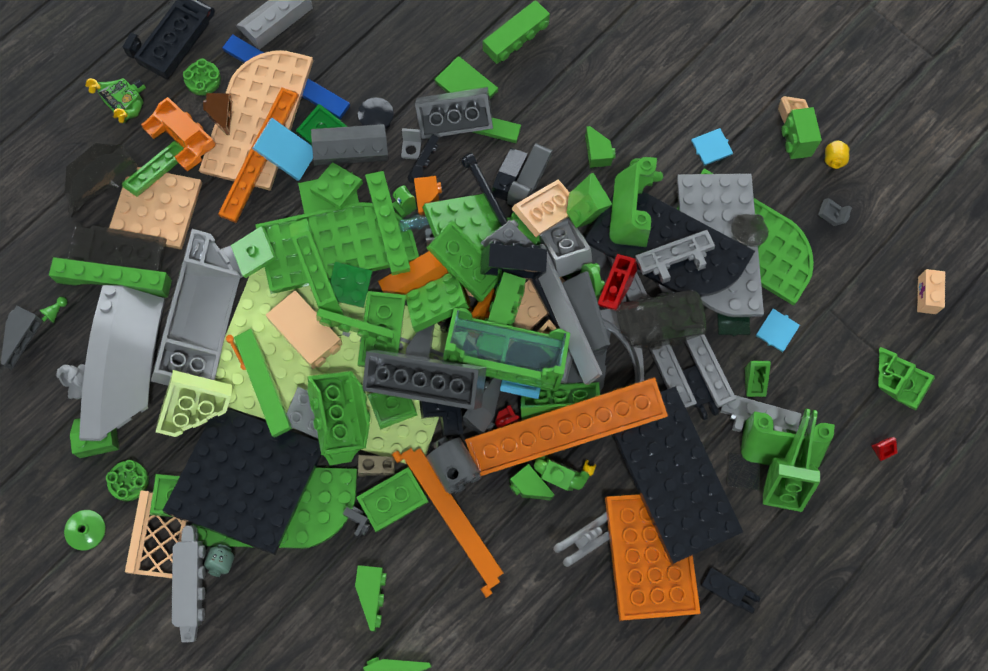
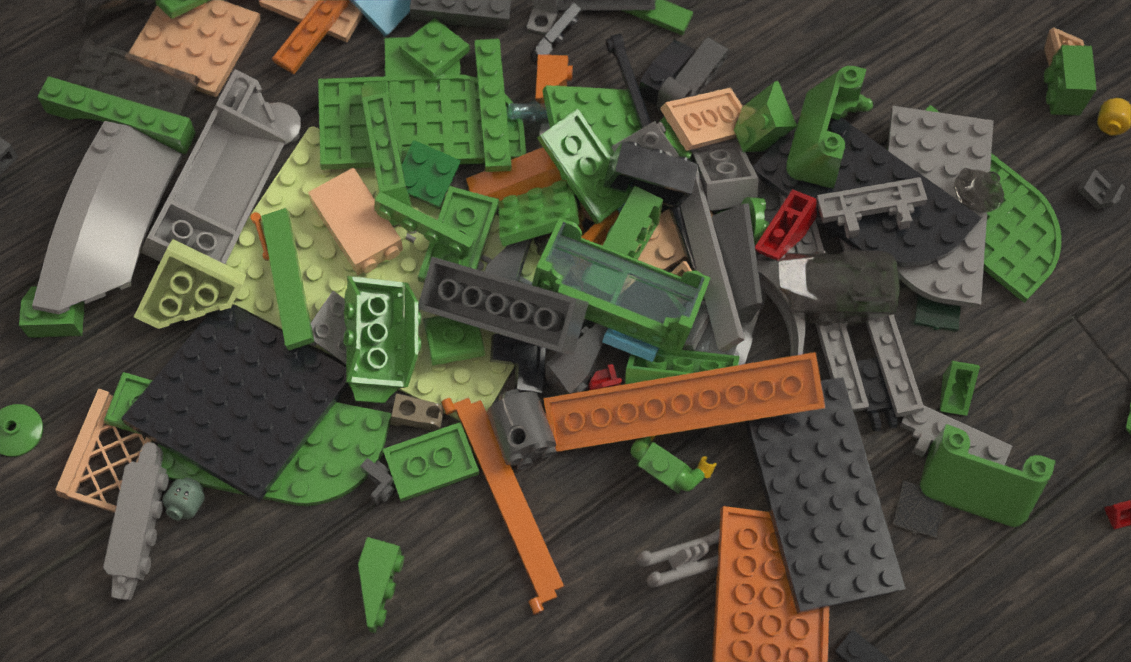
camera: 10 degrees right, 5 degrees down
bright green piece [39,297,67,323] -> none
light grey hair [56,364,85,399] -> none
bright green tile [106,460,149,501] -> none
plate [231,226,277,278] -> none
bright green leg [392,185,417,218] -> none
bright green slope [509,464,554,500] -> none
bright green slope [585,126,615,168] -> none
medium azure piece [691,128,733,166] -> none
medium azure piece [756,309,800,352] -> none
bright green slope [763,408,820,512] -> none

